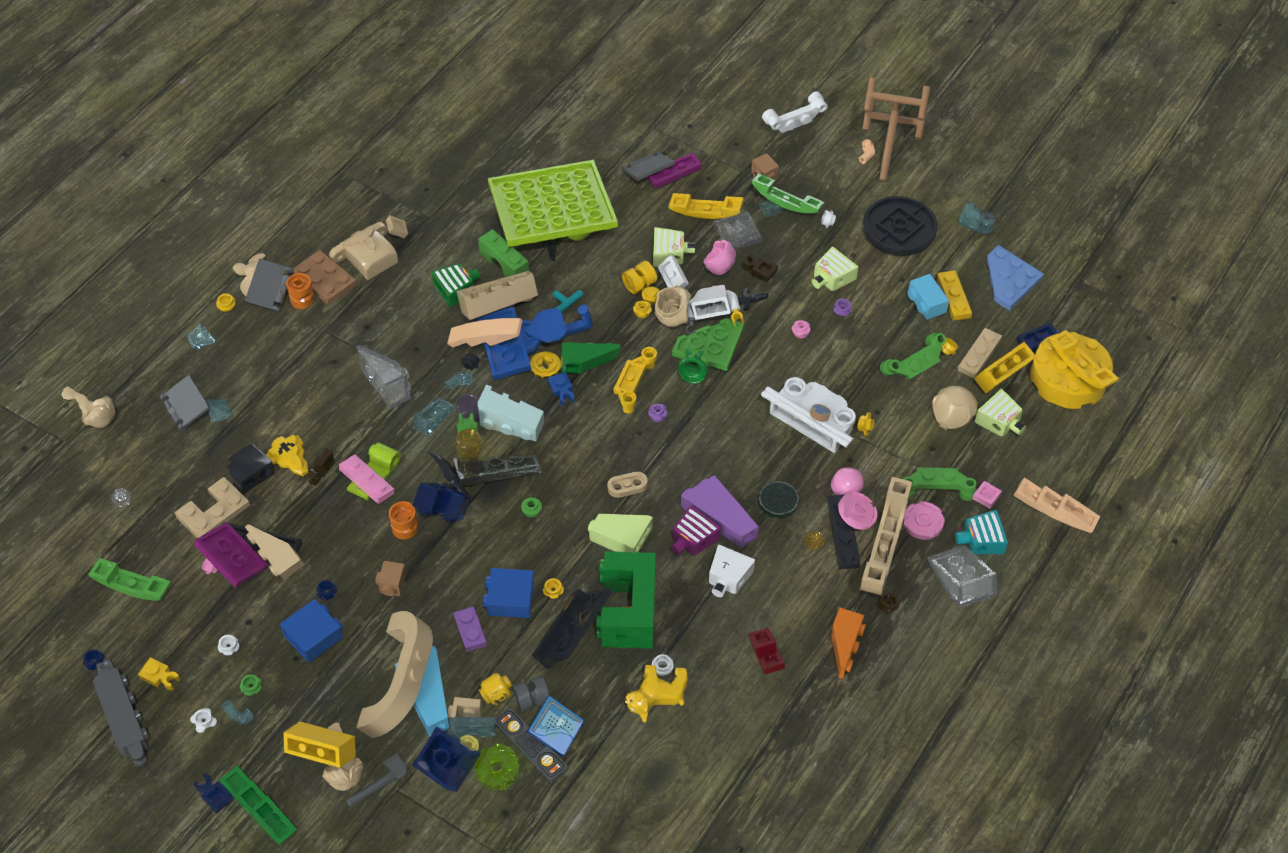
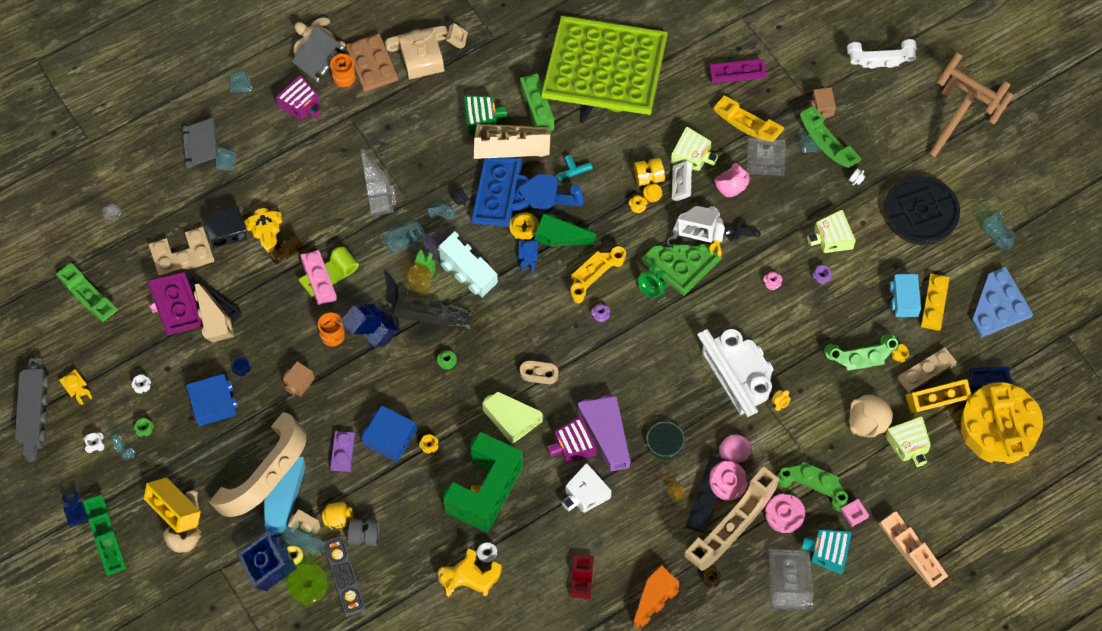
camera: 25 degrees right, 10 degrees up
tan hair [61,386,116,429] -> none
clear blue plate [83,649,105,670] -> none
yellow plate [216,294,236,312] -> none
dark grey piece [346,753,408,807] -> none
light nougat slope [447,318,523,348] -> none
piece [527,696,585,757] -> none
black fence [532,588,612,669] -> none
dark grey piece [621,151,675,180] -> none
tan helmet [655,285,691,327] -> none
dark brown plate [742,254,778,282] -> none
tile [810,404,831,422] -> none
light nougat arm [859,139,875,164] -> none
none -> magenta torso [276,75,322,120]

